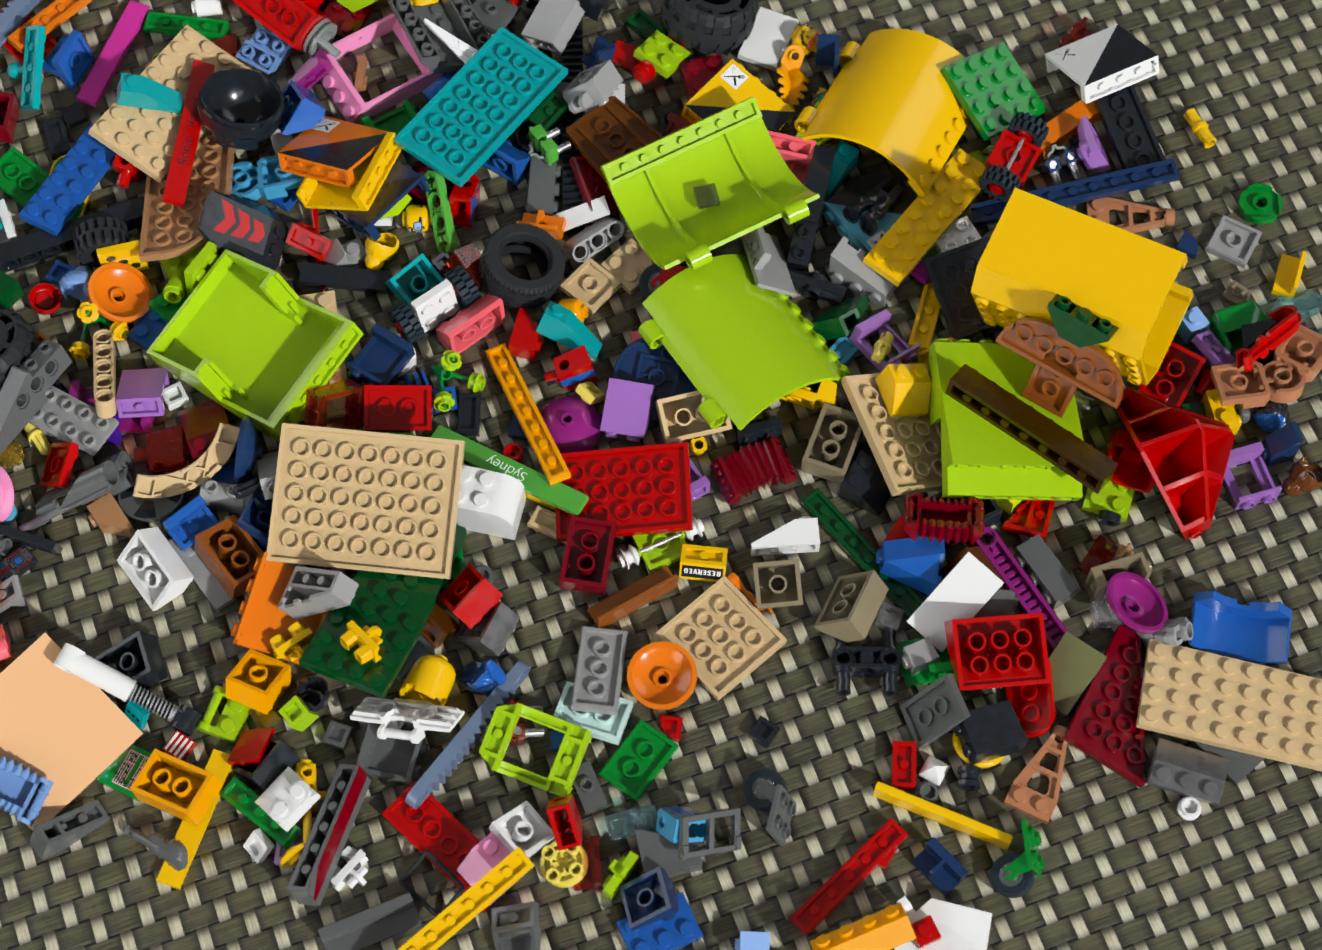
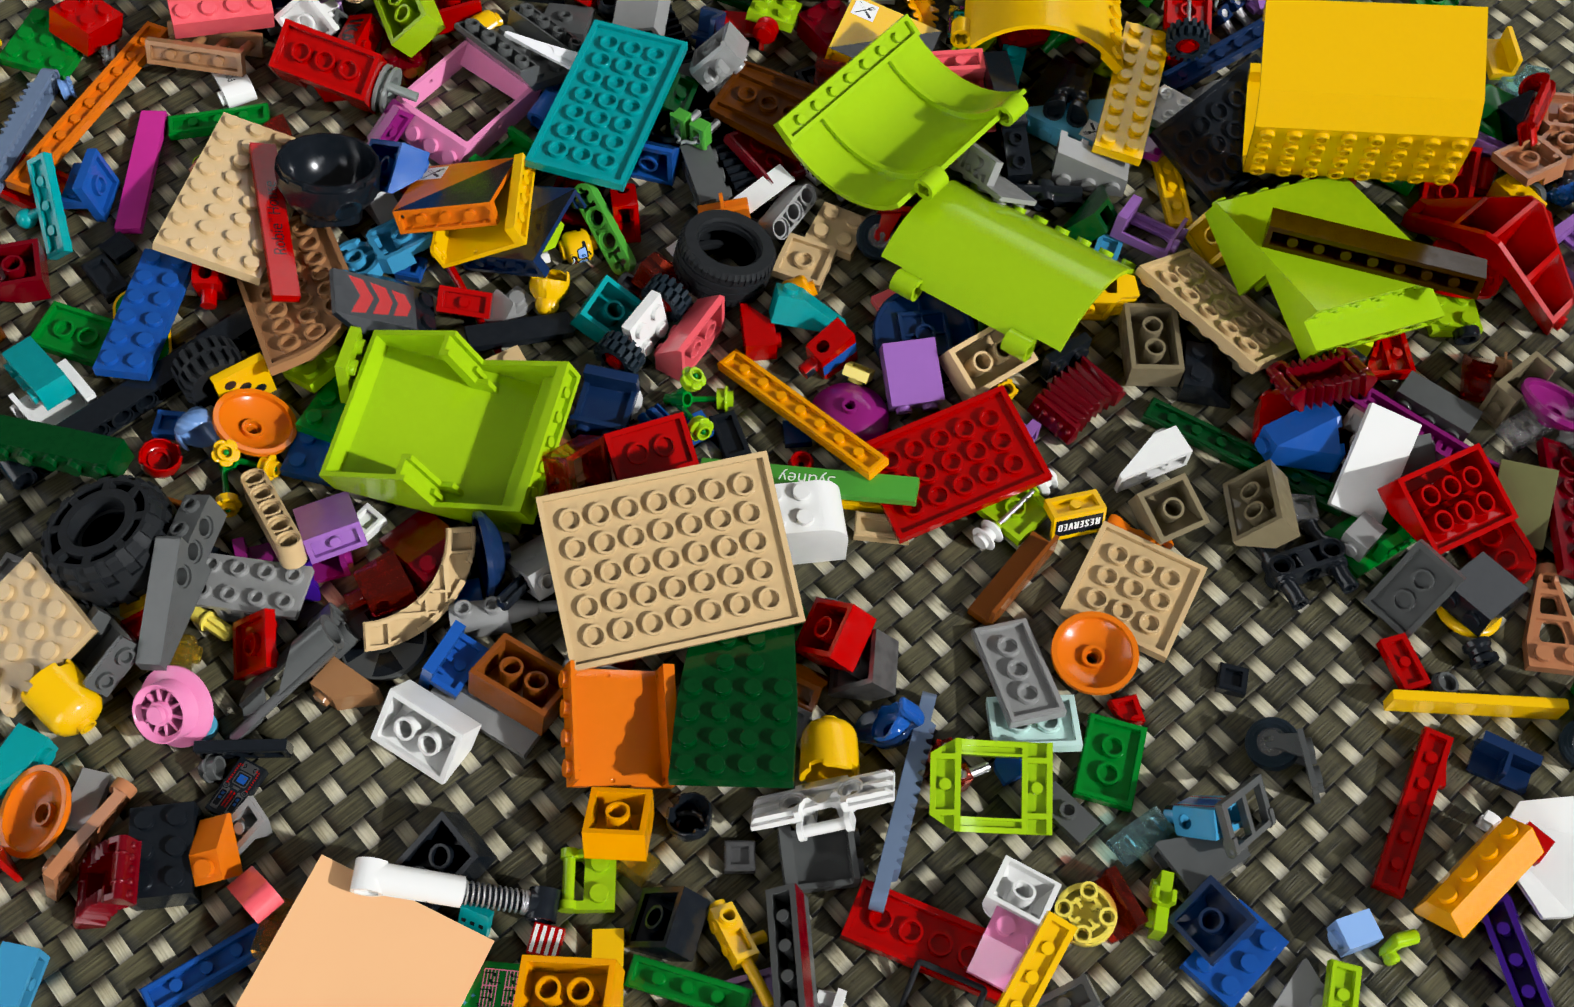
camera: 25 degrees left, 5 degrees down
teal slope [117,73,182,113] -> none
lime cone [163,271,185,303] -> none
red piece [227,727,276,766] -> none
medium blue slope [235,25,294,76] -> none
dark blue slope [236,492,273,551] -> none
white slope [255,766,321,832] -> none
yellow hips [270,621,313,662] -> none
light grey wedge [277,566,359,620] -> none
lime panel [278,695,319,732] -> none
yellow hips [340,620,383,665] -> none
nougat plate [353,56,368,92] -> none
red torso [546,794,582,851] -> none
dark red slope [559,516,617,596] -> none
clear smoke tile [693,183,720,209] -> none
light yellow axle [871,331,894,364] -> none
yellow slope [875,363,932,417] -> none
white slope [918,755,950,787] -> none
dark orange plate [995,317,1123,418] -> none
dark green slope [1047,294,1118,348] -> none

